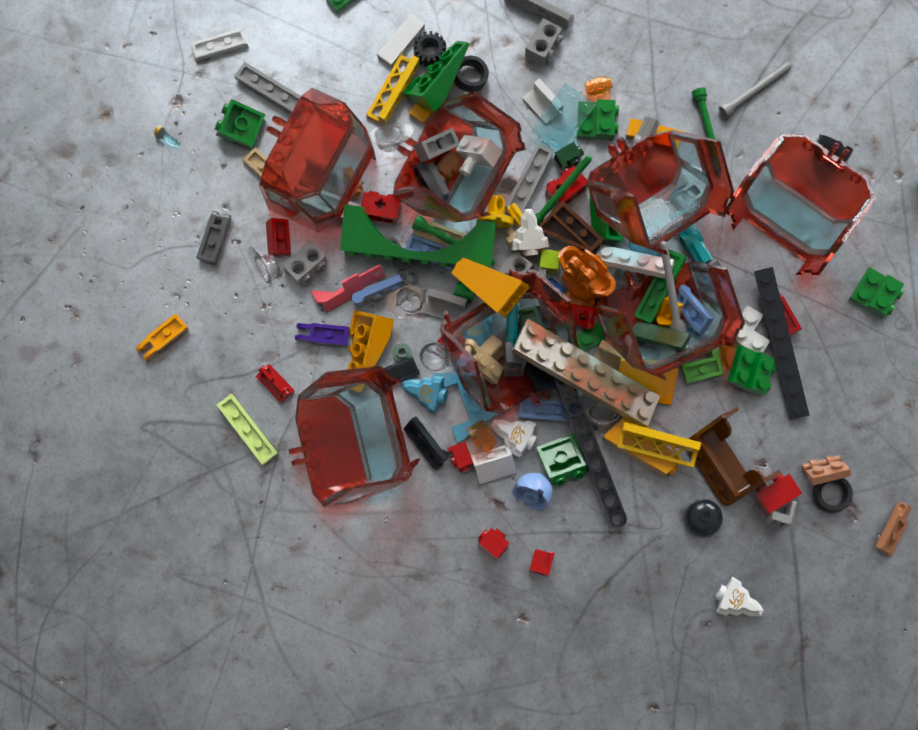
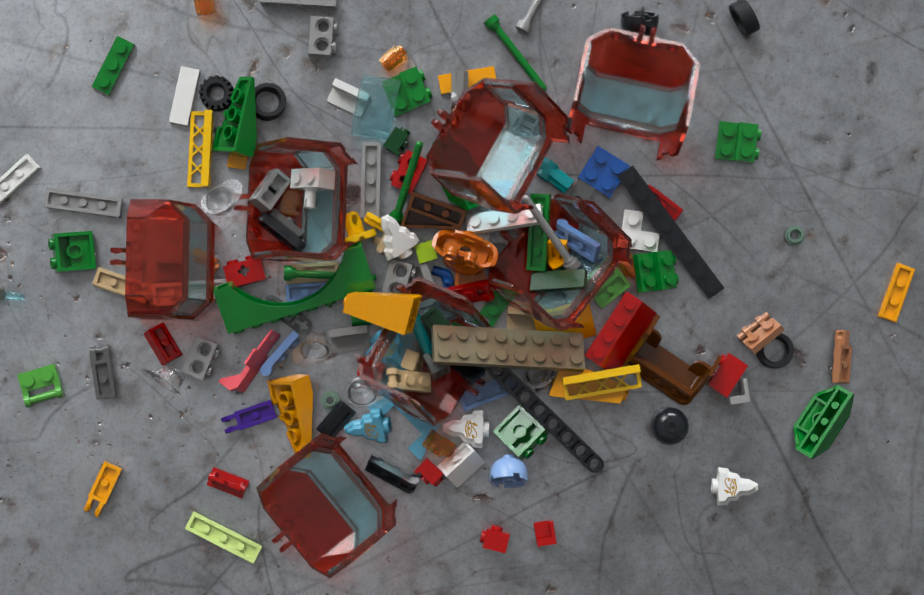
camera: 30 degrees left, 10 degrees up
none -> bright green plate [17,364,64,408]
none -> blue plate [577,146,630,199]
none -> red slope [584,291,657,370]
none -> sand green plate [785,226,804,245]
none -> green wedge [793,385,854,460]

